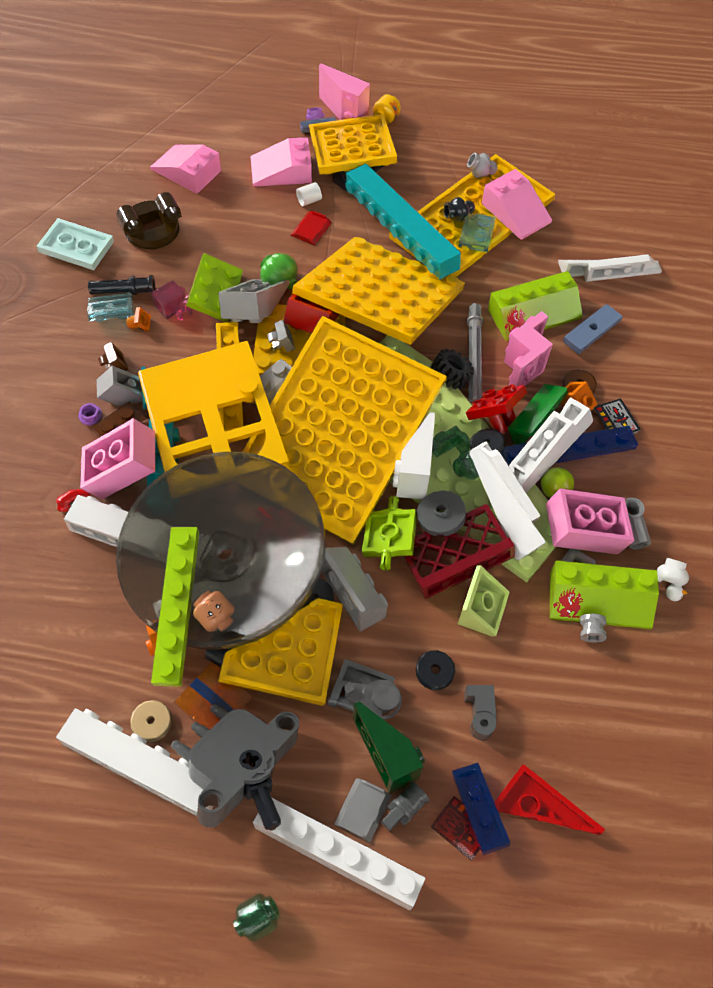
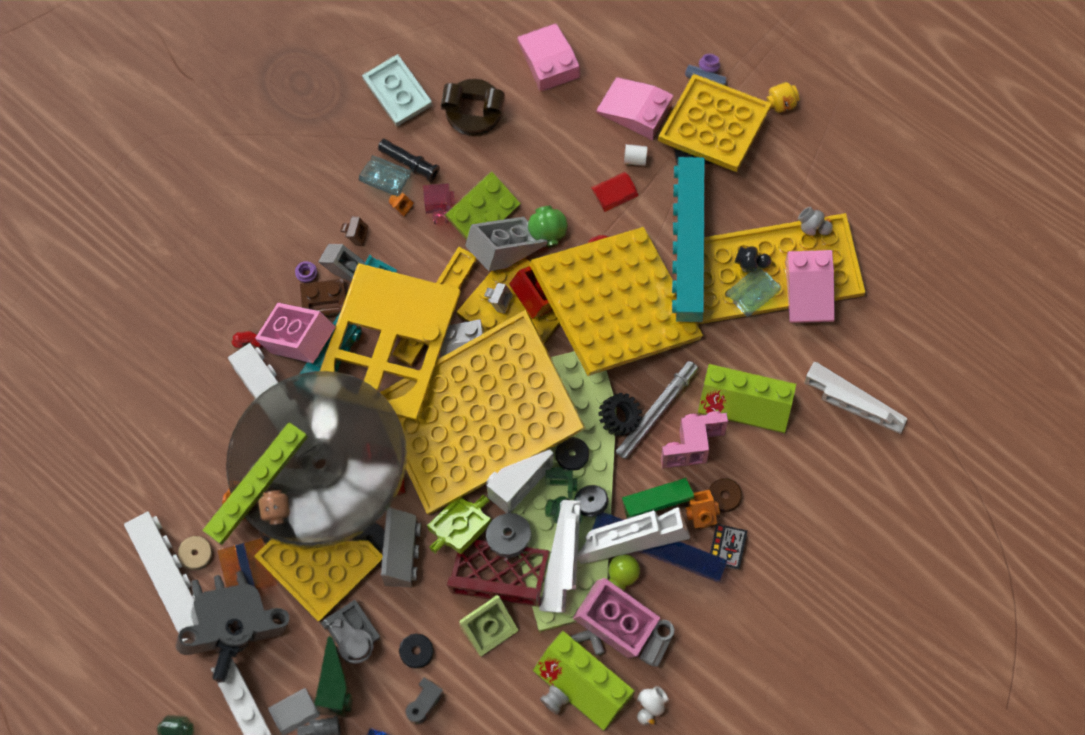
camera: 40 degrees right, 10 degrees up
bright pink slope [319,64,370,120] -> none
red plate [465,384,527,434] -> none
sand blue tile [563,304,623,354] -> none
none -> black piece [555,437,589,471]

